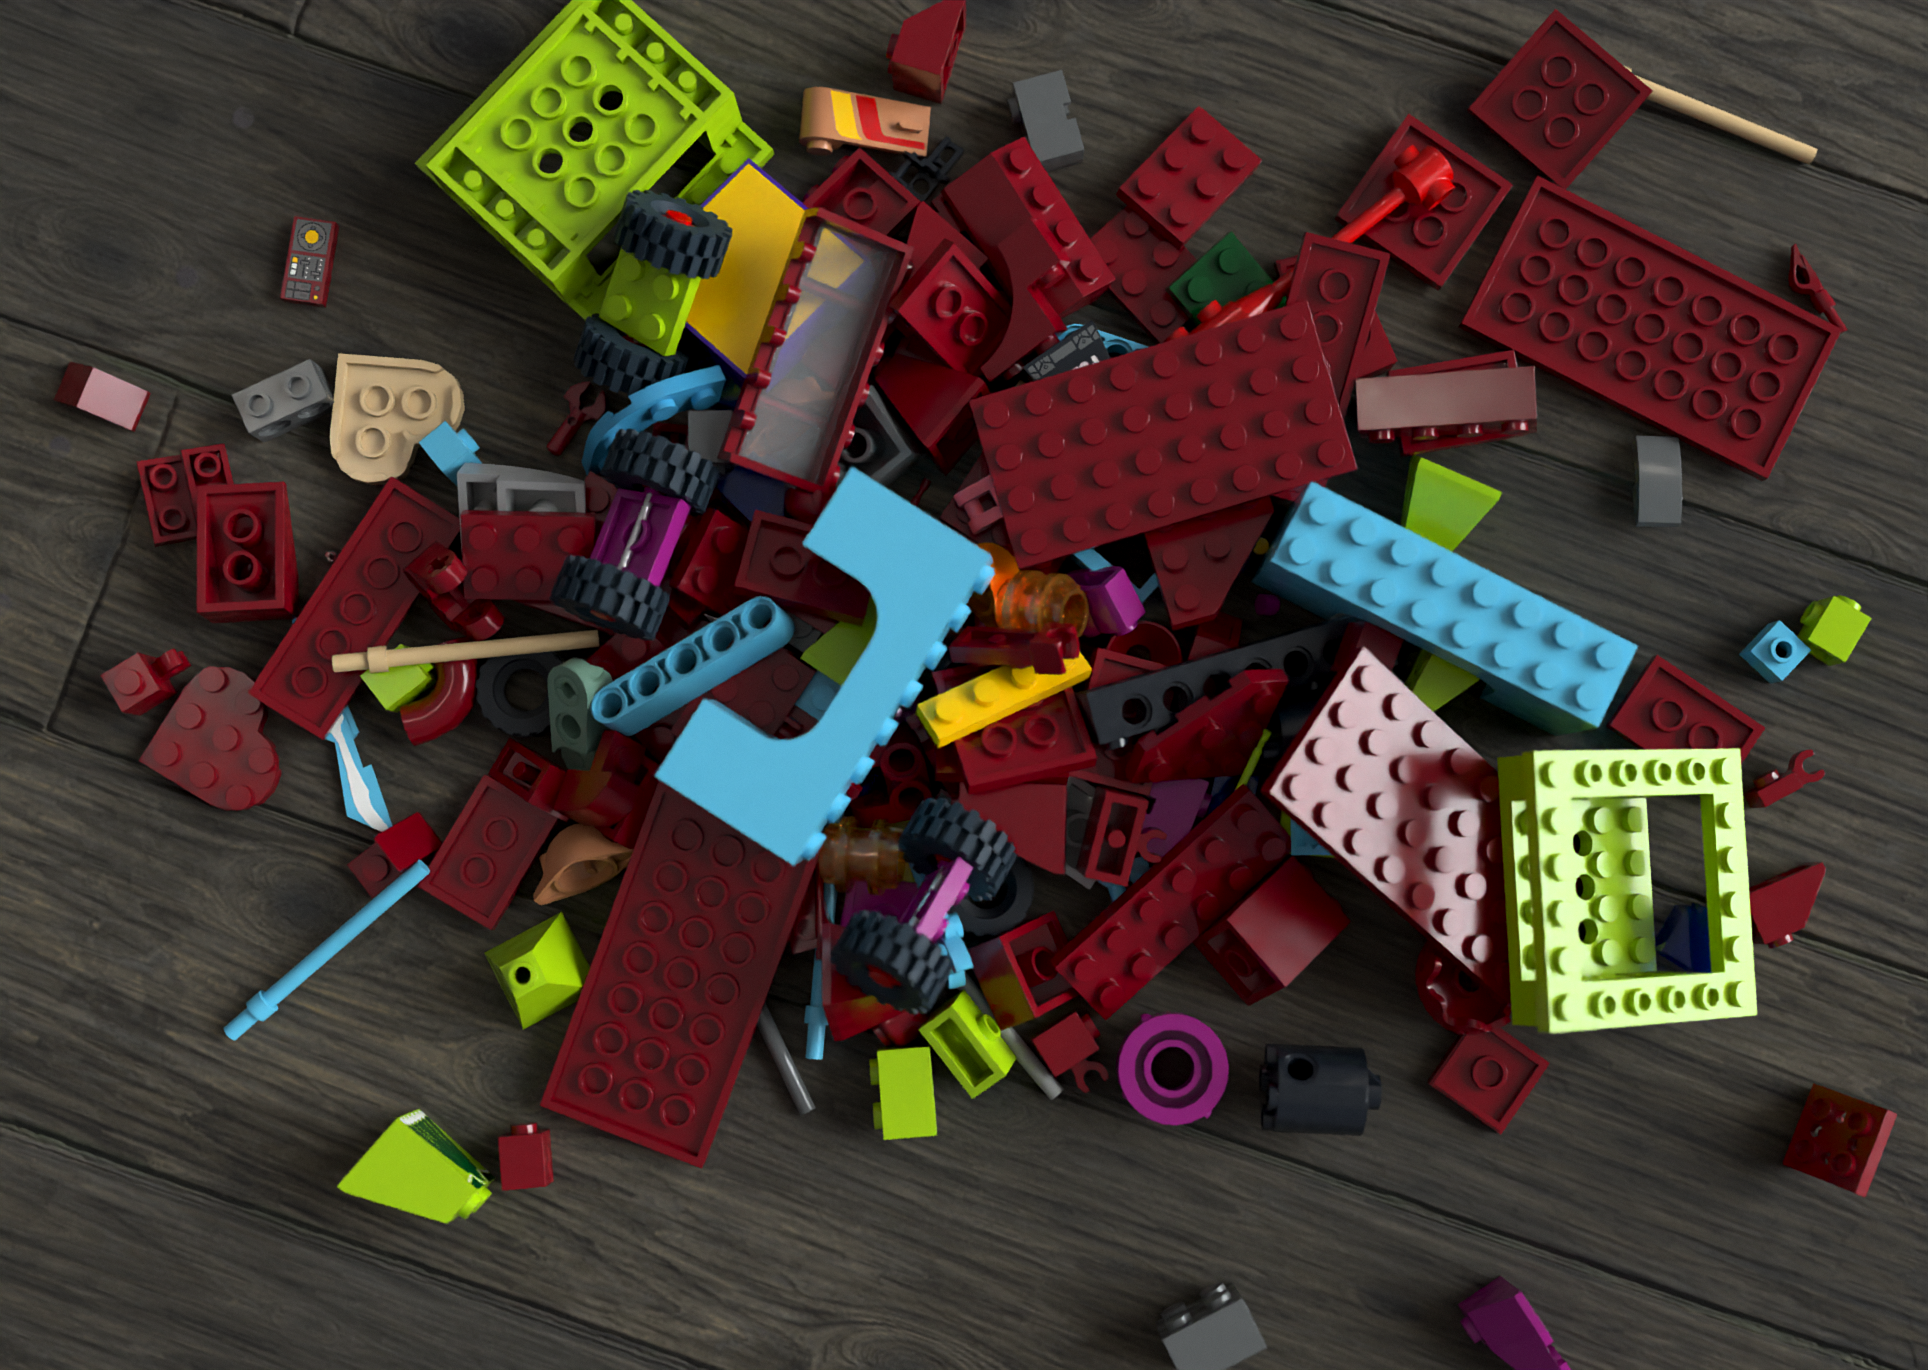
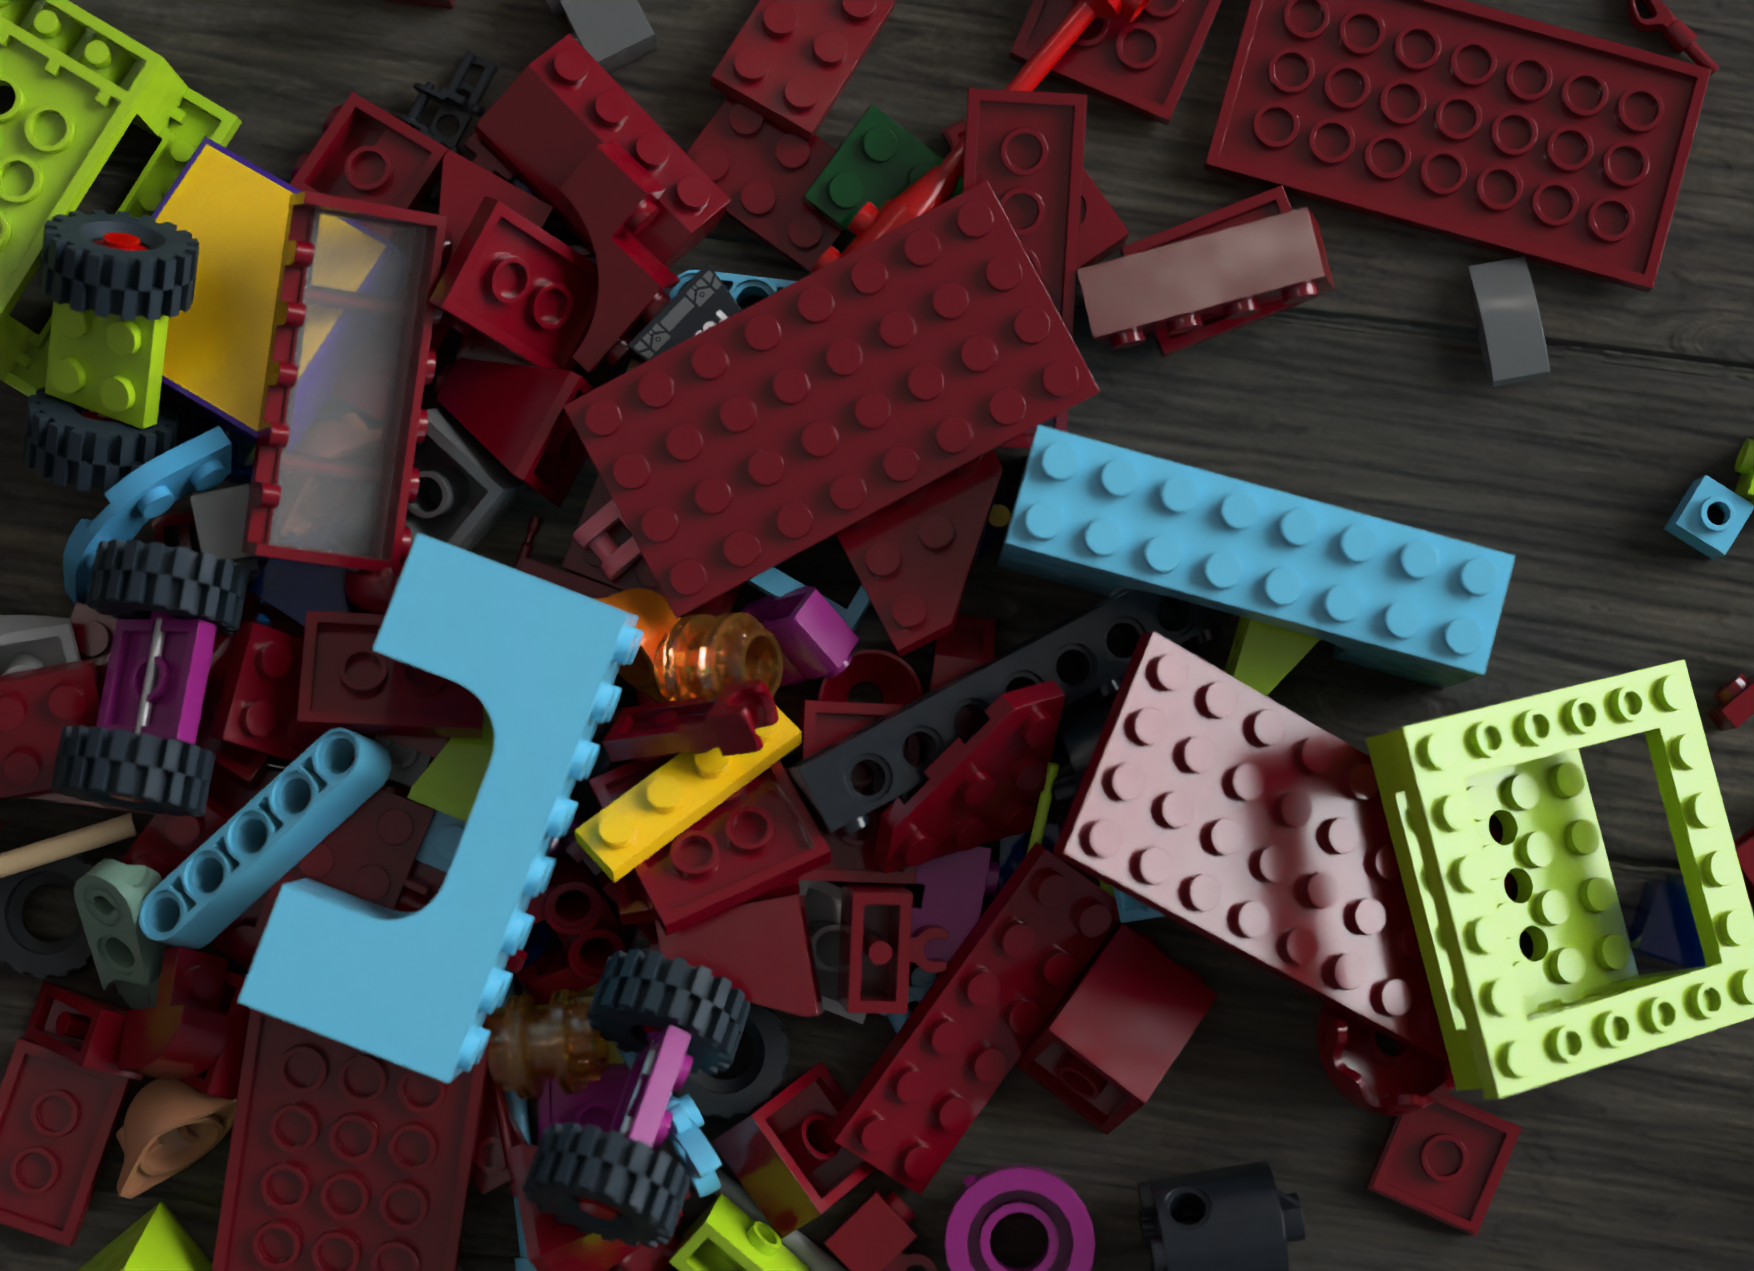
camera: 15 degrees left, 0 degrees up
dark red bar [546,381,608,456] -> none
nougat door [799,87,931,158] -> none
magenta piece [1255,594,1280,616] -> none
dark red brick [1330,621,1404,674] -> none
lime slope [1400,455,1502,552] -> none
dark red plate [1605,655,1765,764] -> none

